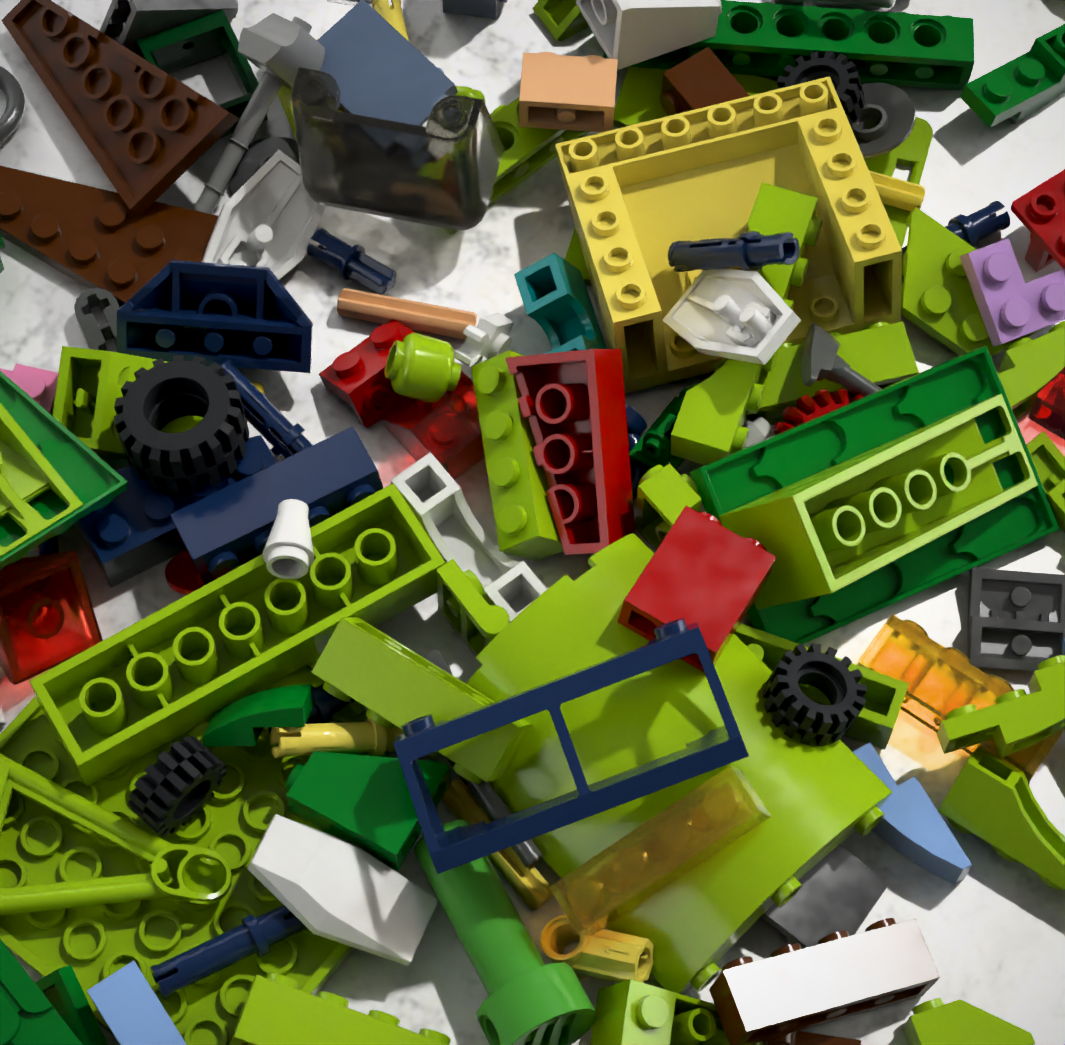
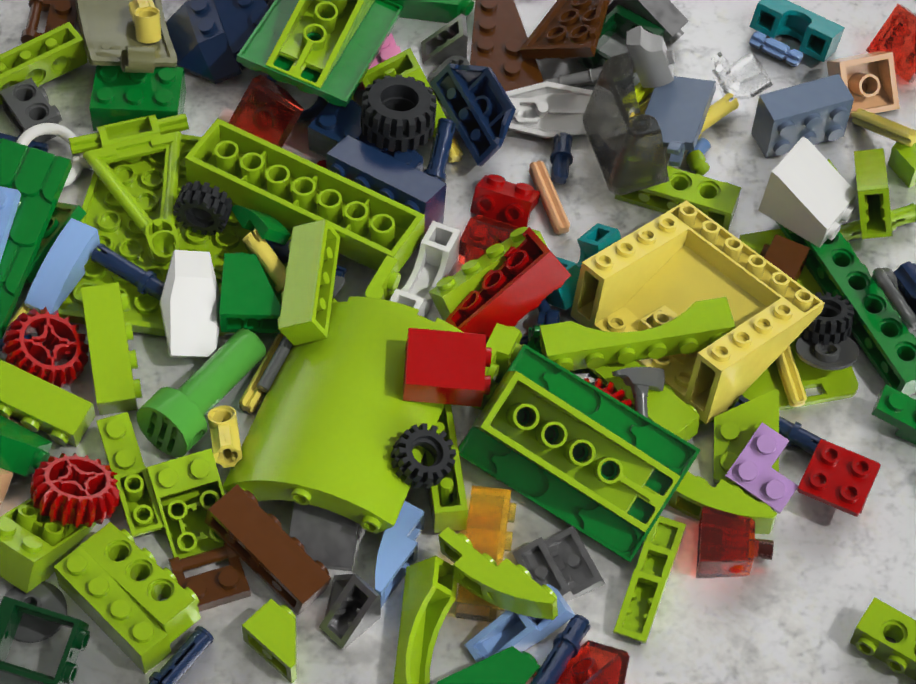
camera: 60 degrees right, 10 degrees down
white cone [262,499,314,579] -> none
lime head [385,333,461,403] -> none
dark blue windscreen [393,618,749,874] -> none
white plate [454,313,514,367] -> none
light nougat brick [519,52,618,132] -> none
clear yellow brick [549,766,771,935] -> none
white piece [663,269,801,365] -> none
dark blue pin [668,231,800,272] -> none
none -> flat silver slope [319,574,381,649]
none -> flat silver slope [421,14,468,66]

